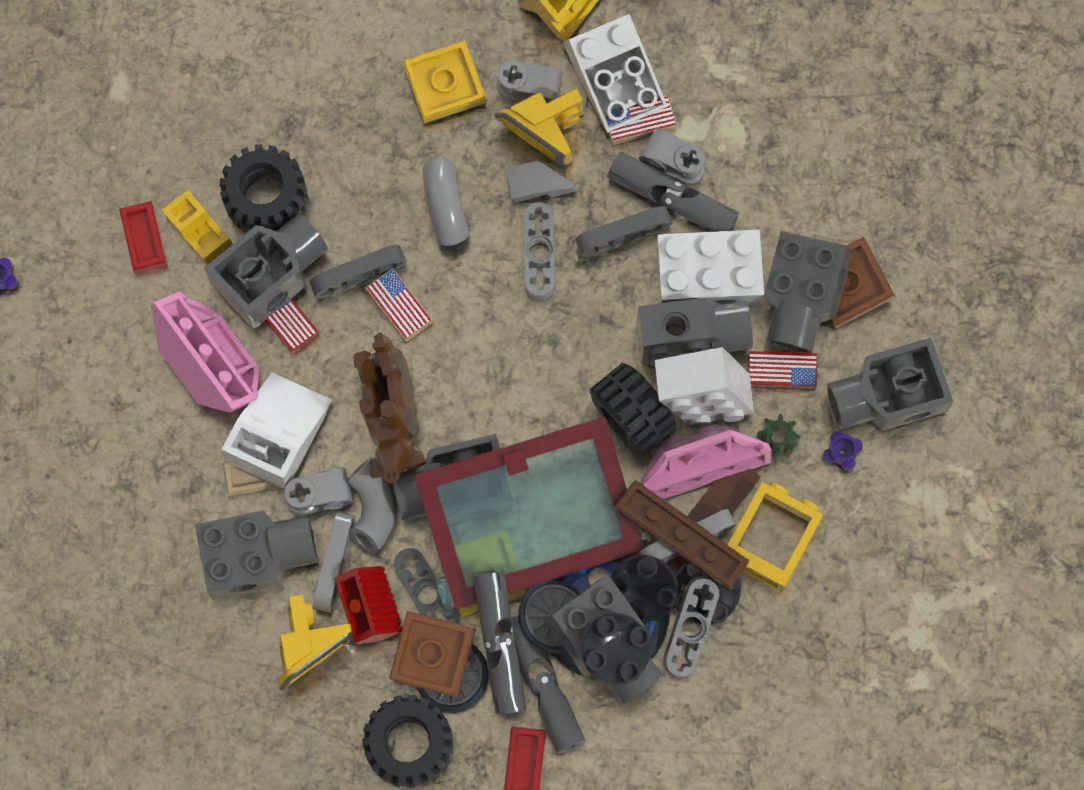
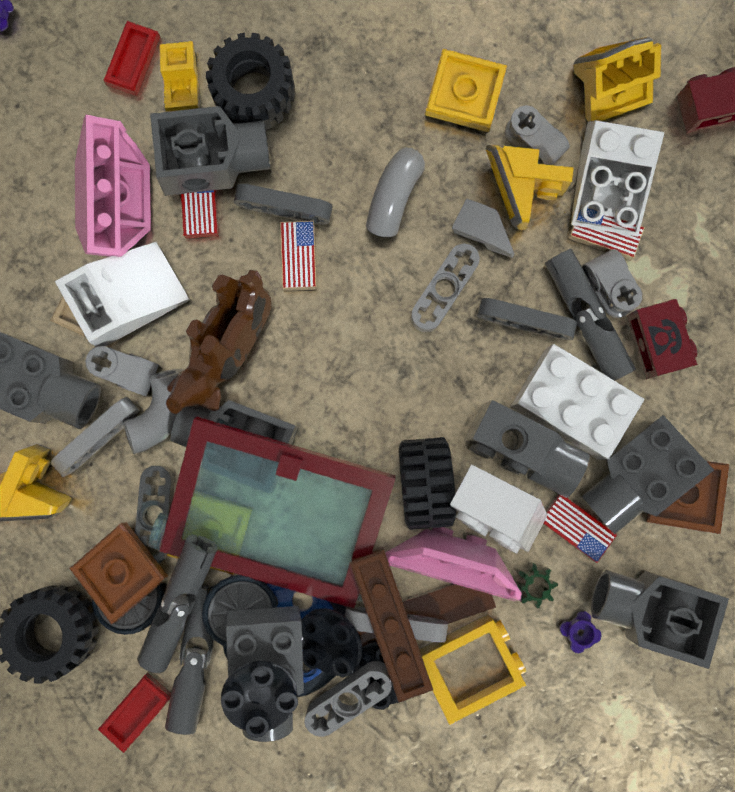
camera: 30 degrees right, 10 degrees up
red brick [335,566,403,645] -> none
none -> dark red brick [627,299,698,380]

